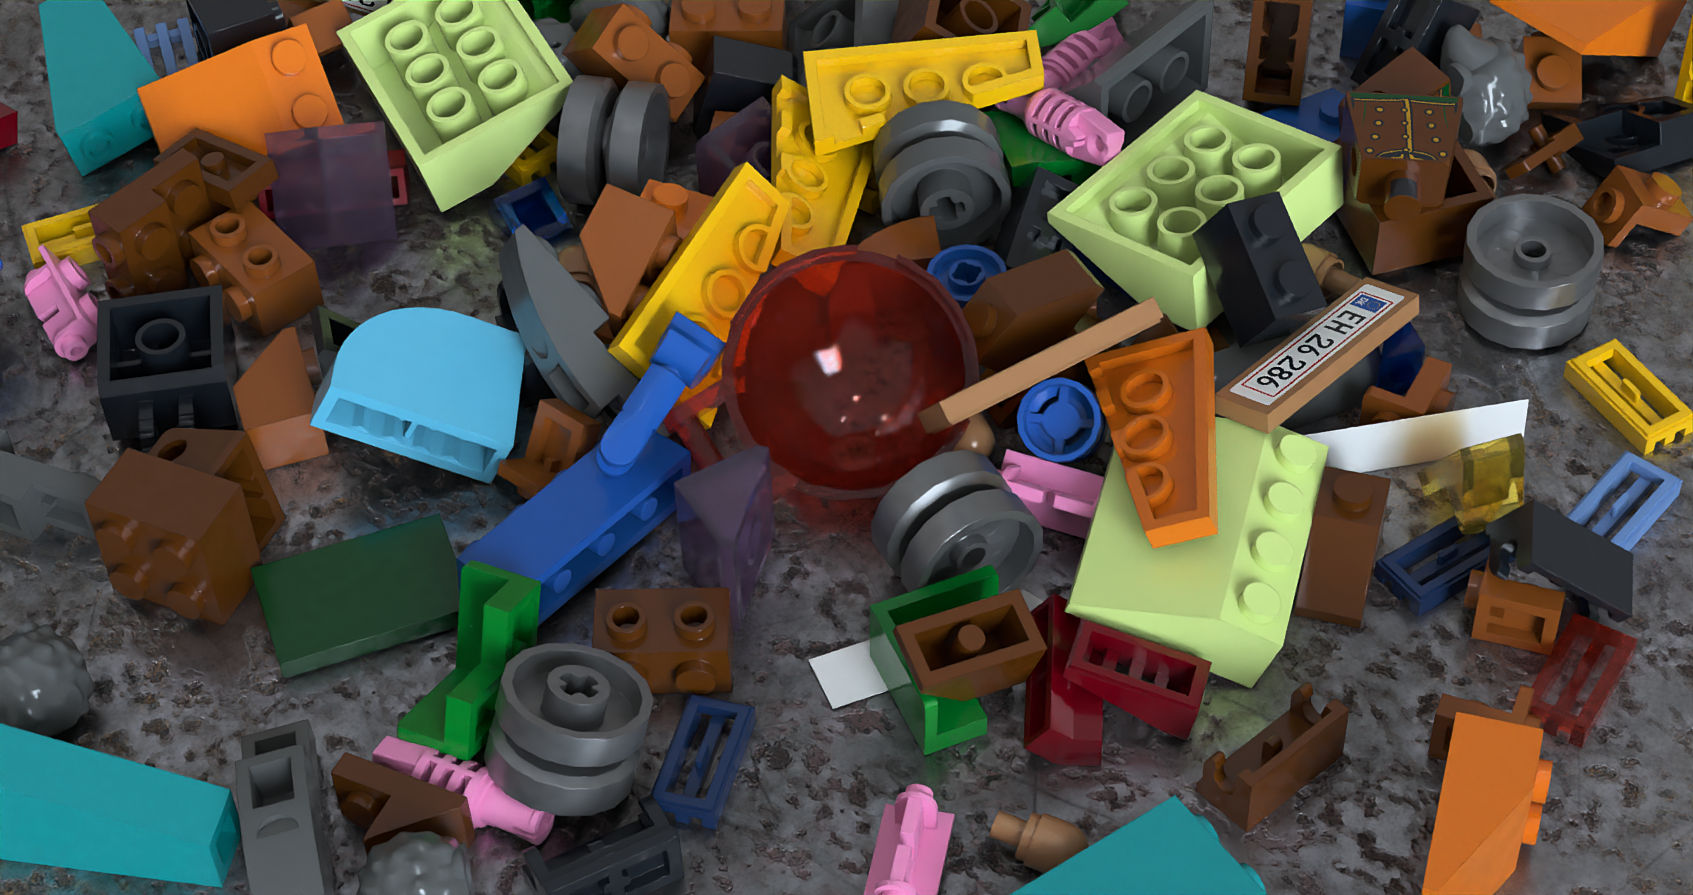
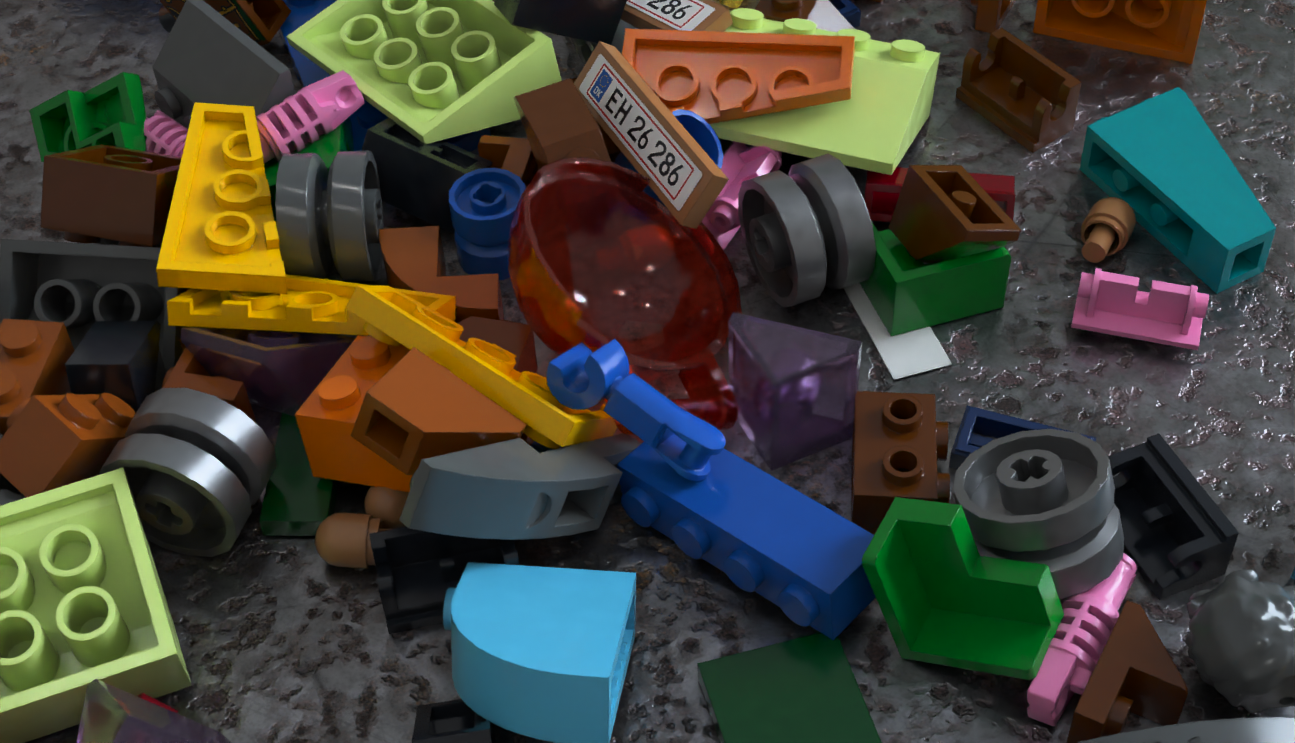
camera: 85 degrees left, 0 degrees up
slope [488,176,573,241] -> none
dark orange bracket [497,398,602,500] -> none
dark red slope [1063,618,1212,741] -> none

